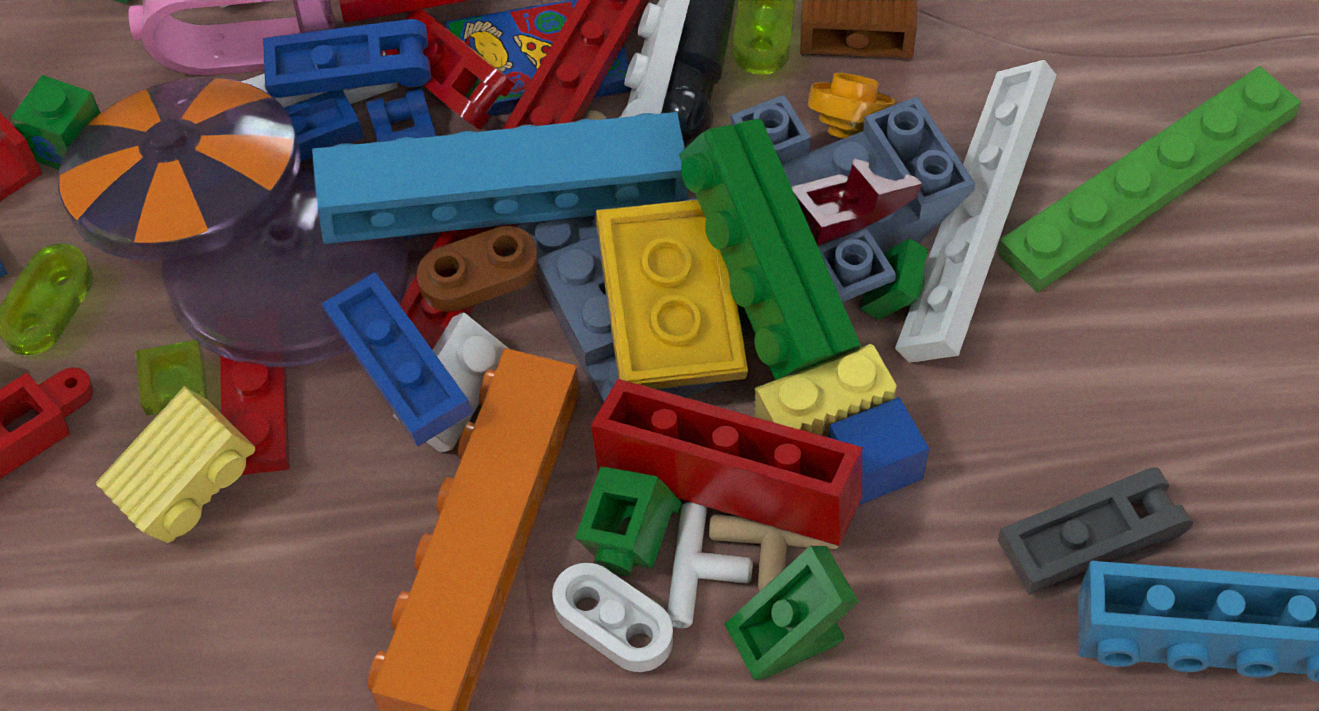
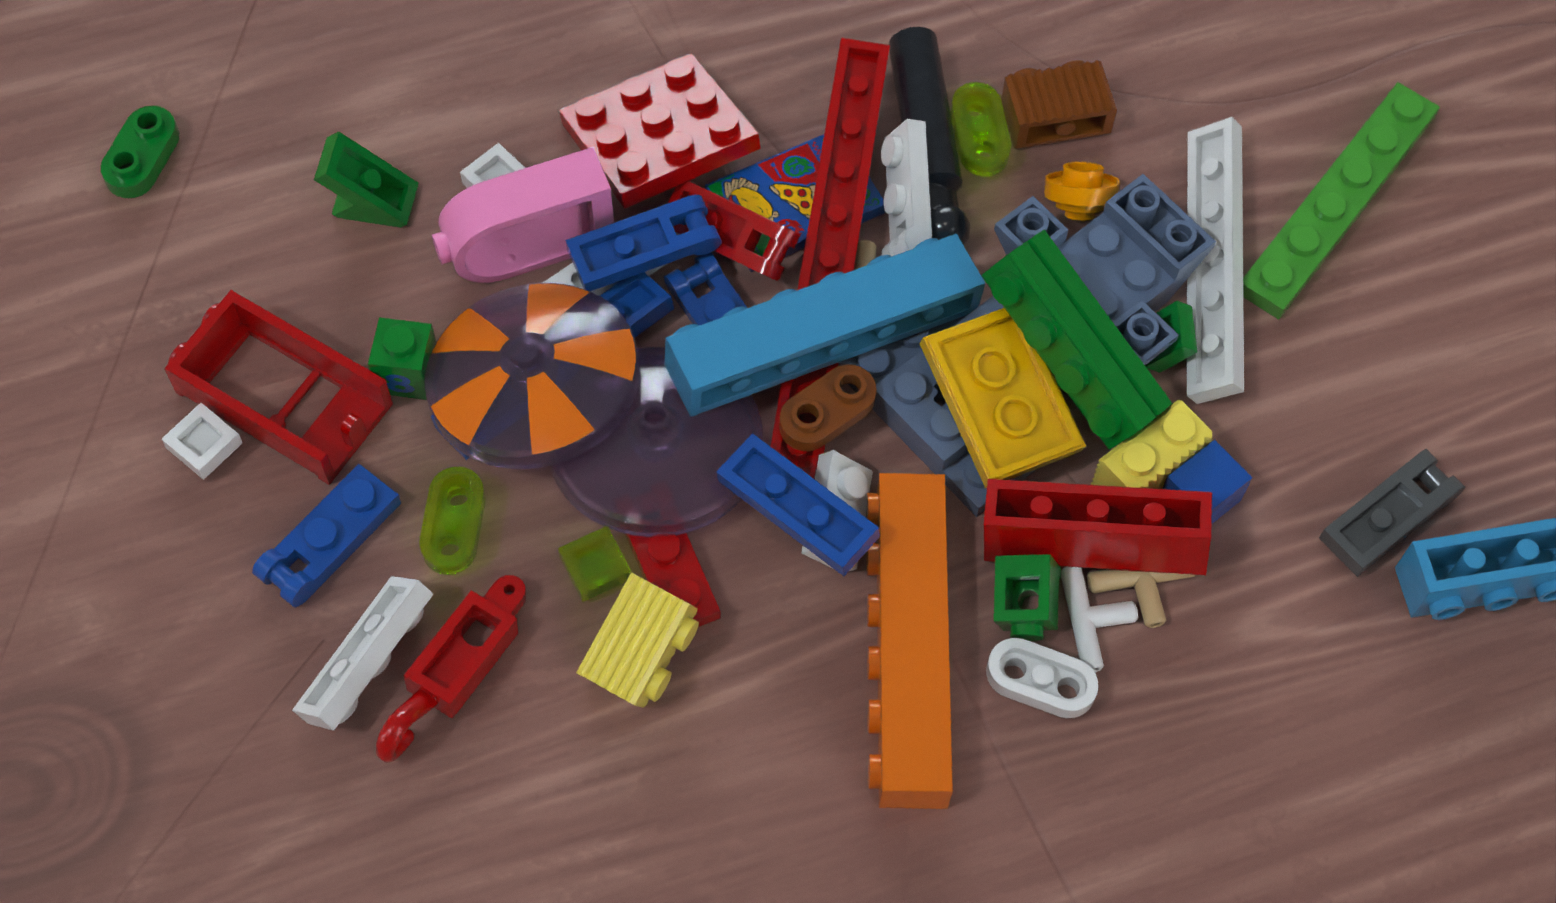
camera: 20 degrees left, 5 degrees up
green slope [724,545,859,680] -> none
dark red slope [792,158,922,245] -> none

